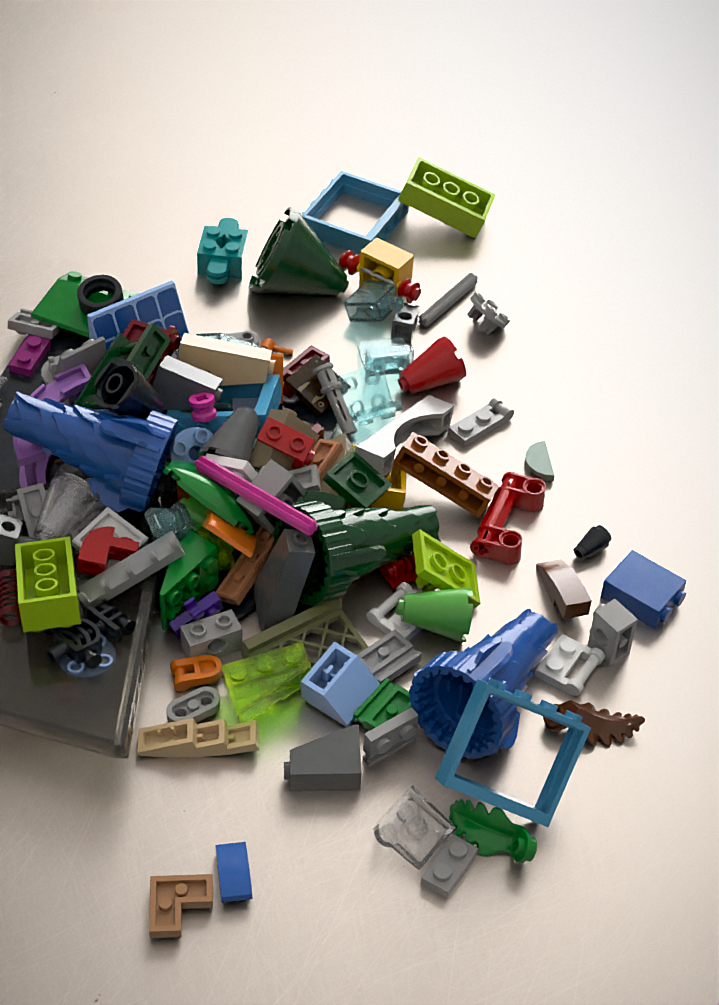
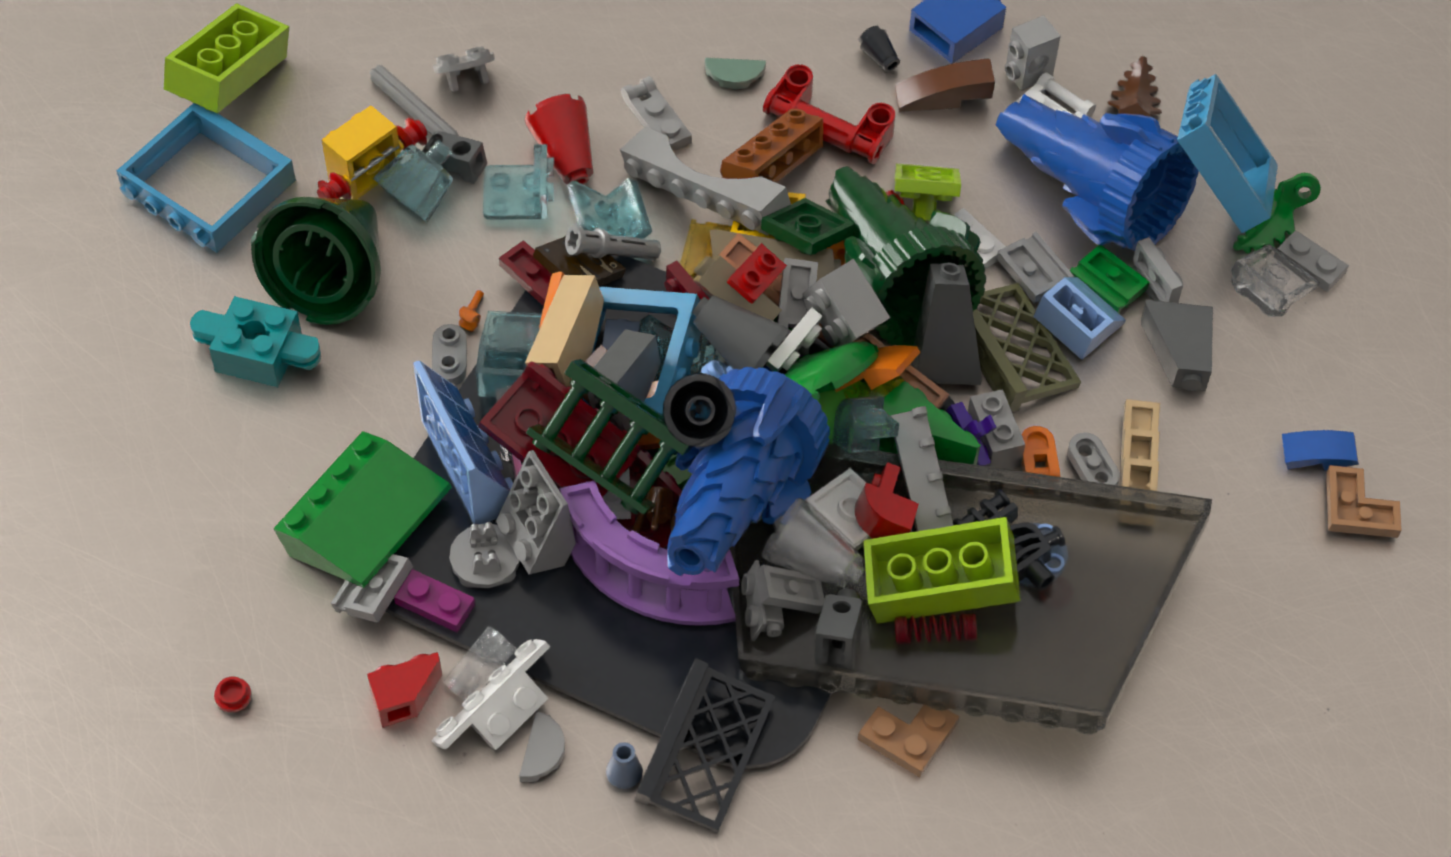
camera: 80 degrees left, 10 degrees up
black tyre [77,274,124,316] -> none
dark pink wheel [189,392,217,422] -> none
dark pink axle [195,456,318,536] -> none
clear neon green wedge [221,641,311,723] -> none
bright green cone [396,588,473,642] -> none

